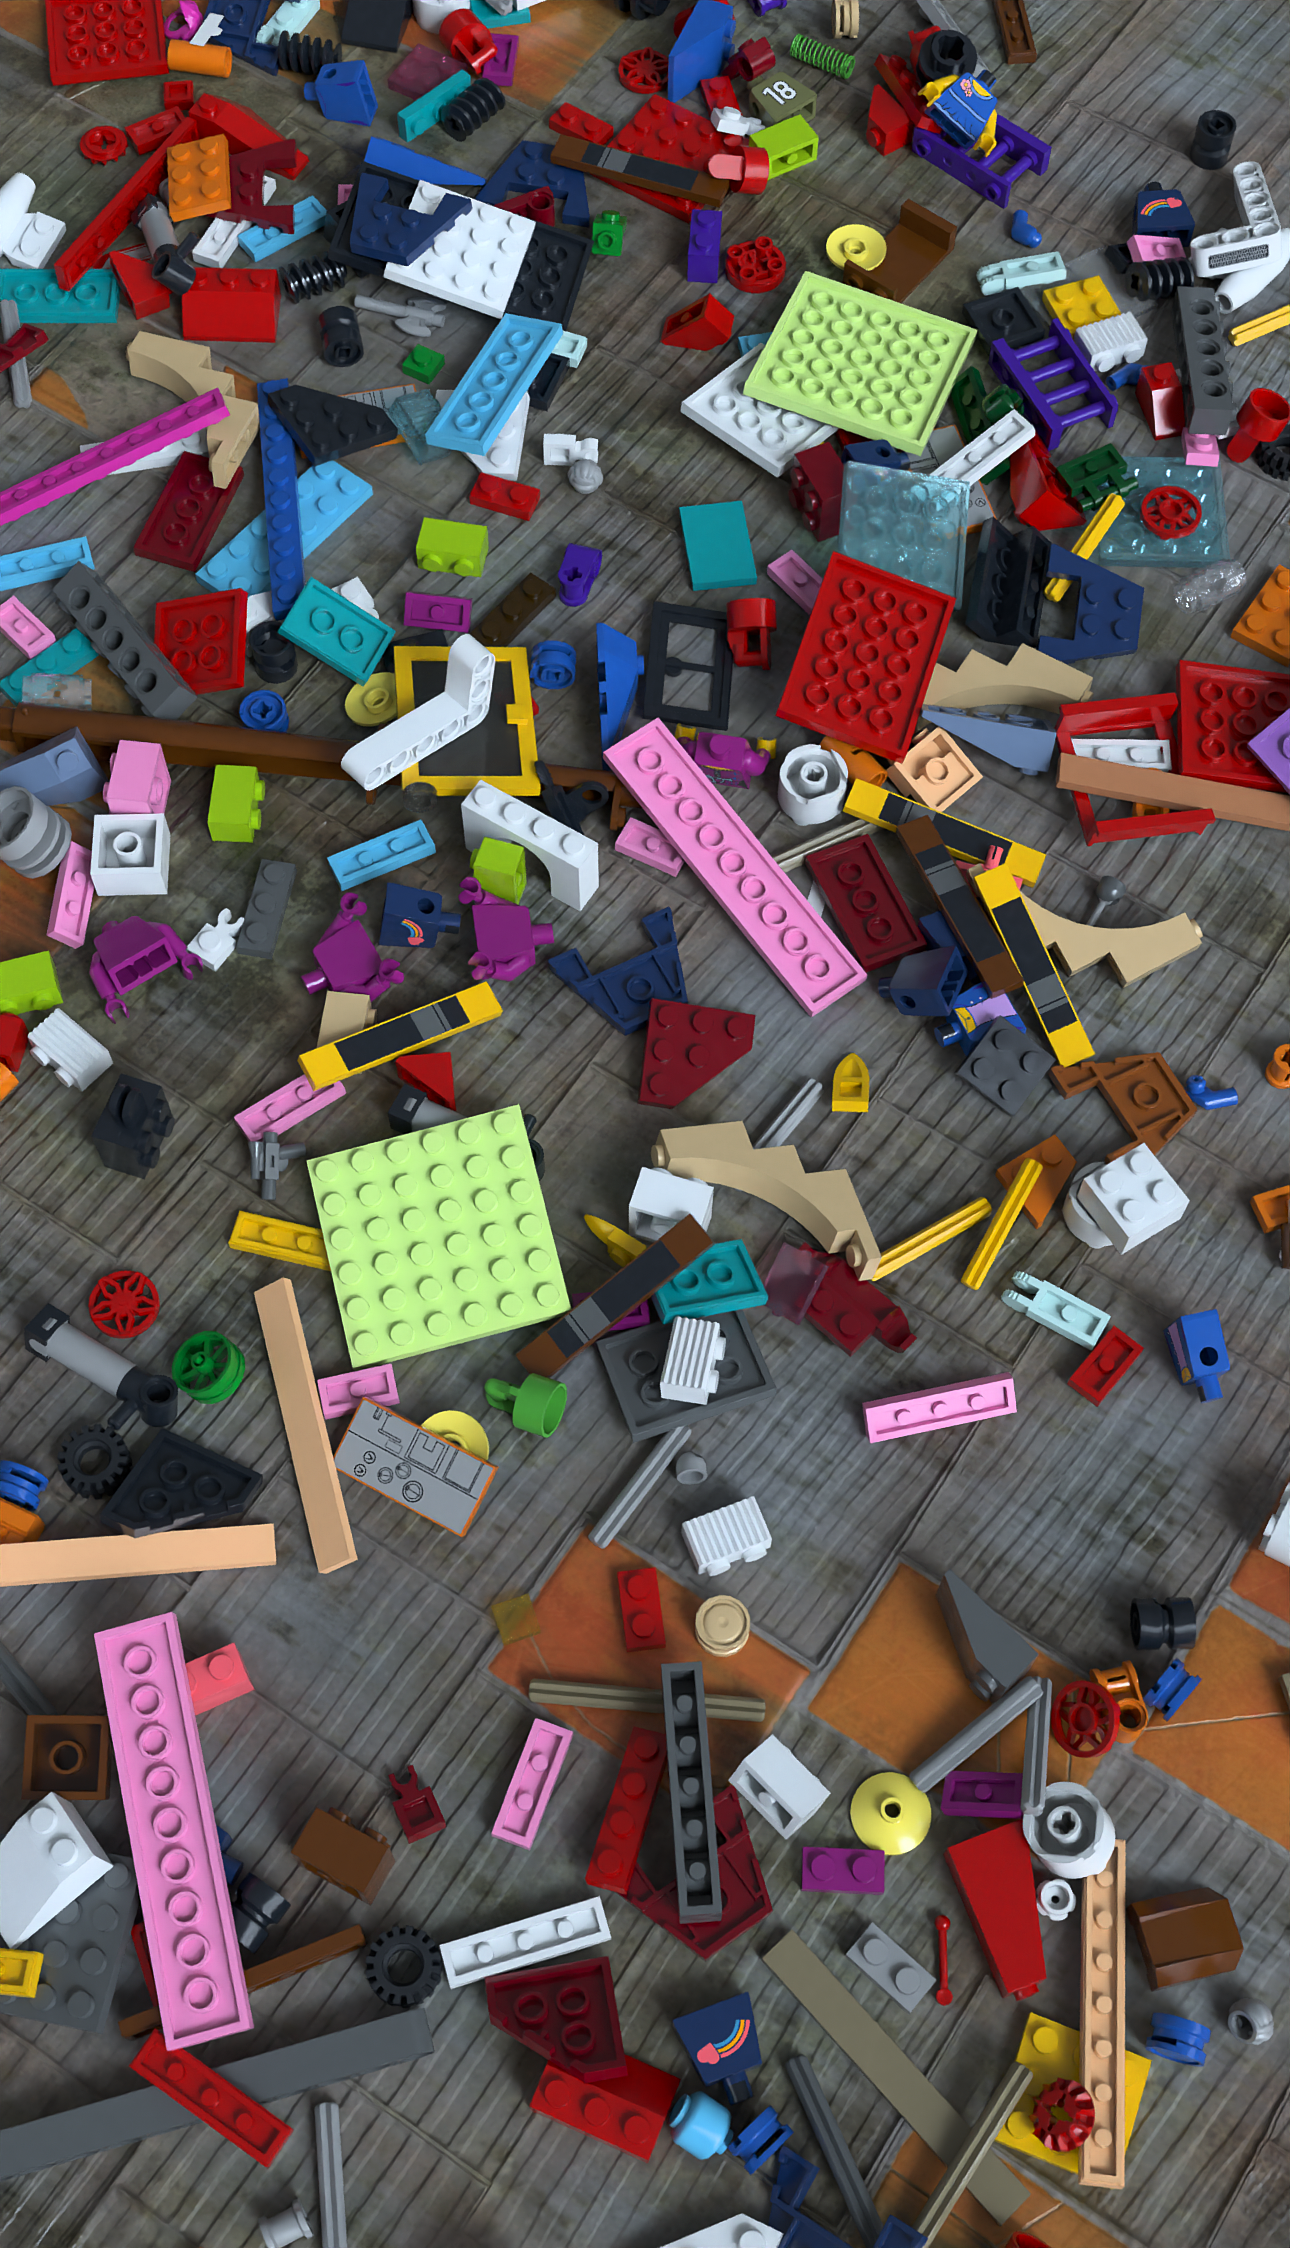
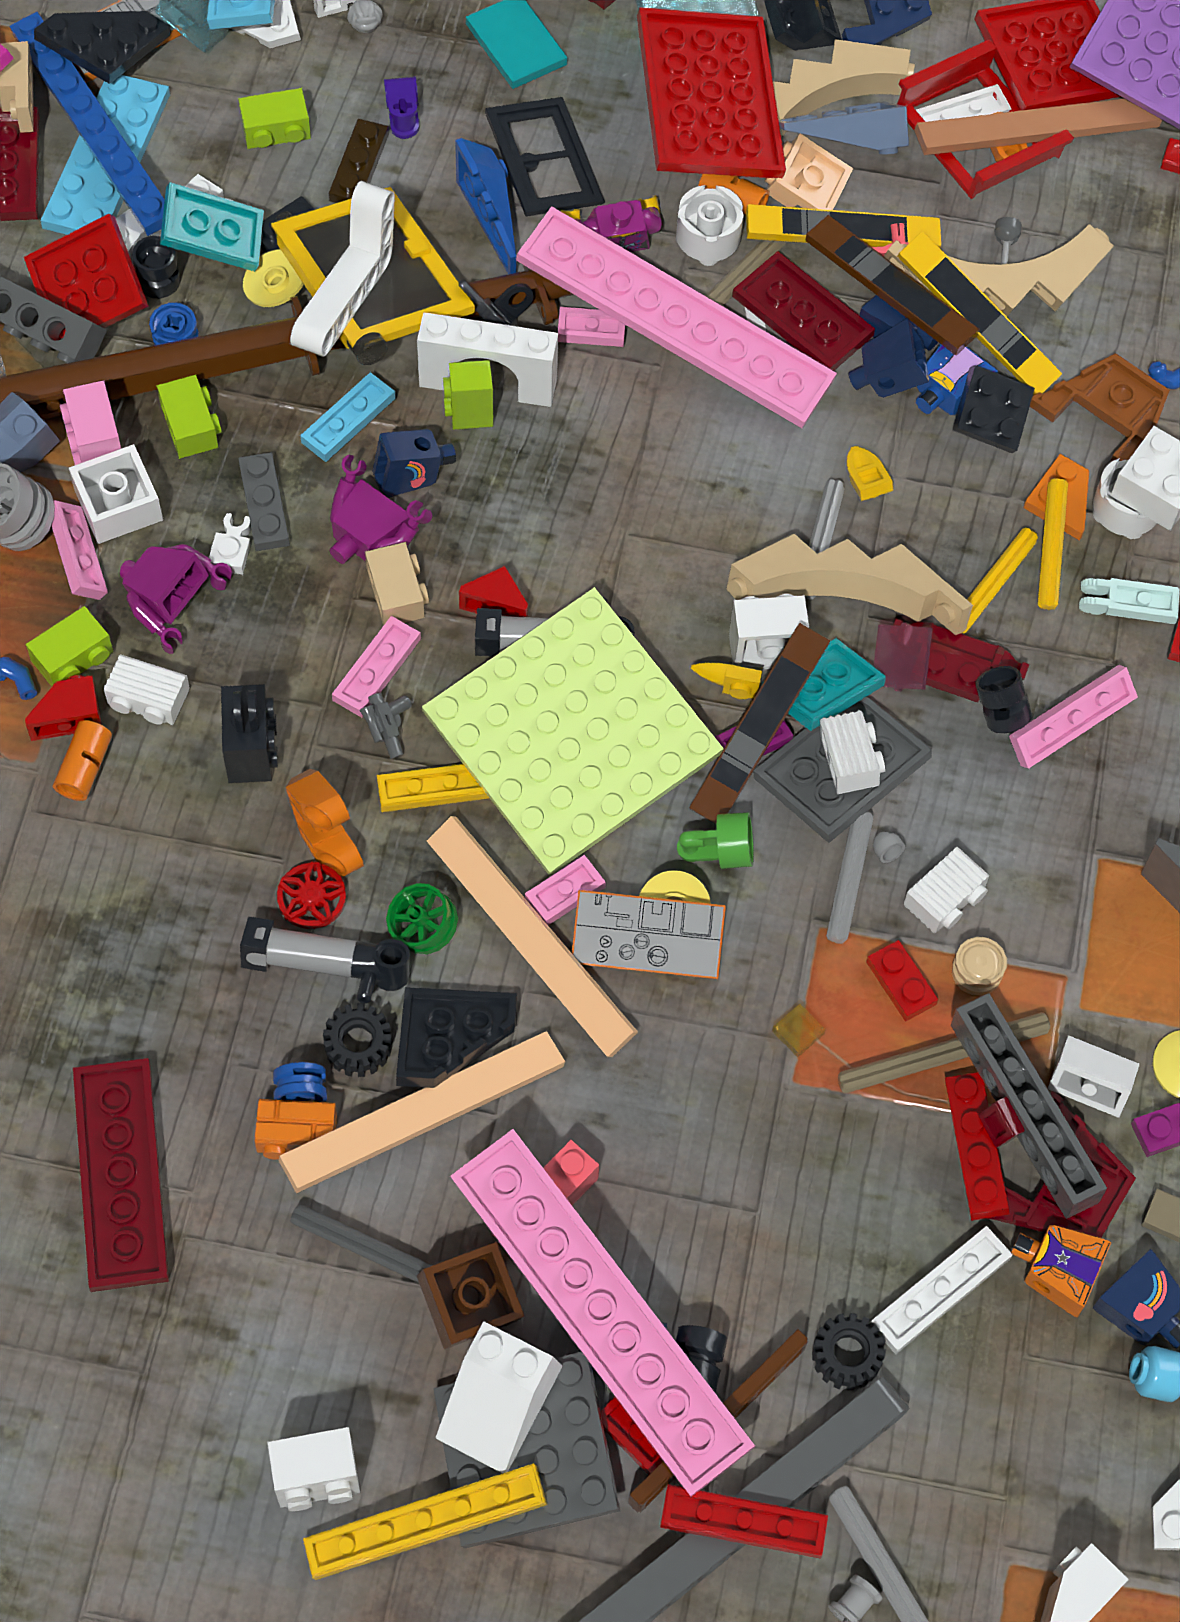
camera: 25 degrees left, 0 degrees up
reddish brown brick [291,1807,395,1906] -> none
tile [297,981,503,1091] -> none
dark red plate [388,1764,446,1844] -> none
magenta plate [404,591,473,633] -> none
magenta torso [458,877,554,982] -> none
red plate [469,472,540,521] -> none
dark red plate [485,1956,628,2083] -> none
bright pink plate [491,1718,573,1850] -> none
red slope [529,2054,681,2164] -> none
blue wheel [530,640,576,689] -> none
dark blue wing [548,907,688,1036] -> none
dark red plate [637,998,756,1109] -> none
red piece [726,598,777,670] -> none
bright pink plate [767,550,823,615] -> none
none -> orange connector [286,769,364,876]
none -> black wheel [976,666,1032,733]
none -> dark red tile [978,1097,1025,1148]
none -> torso [1011,1225,1111,1317]

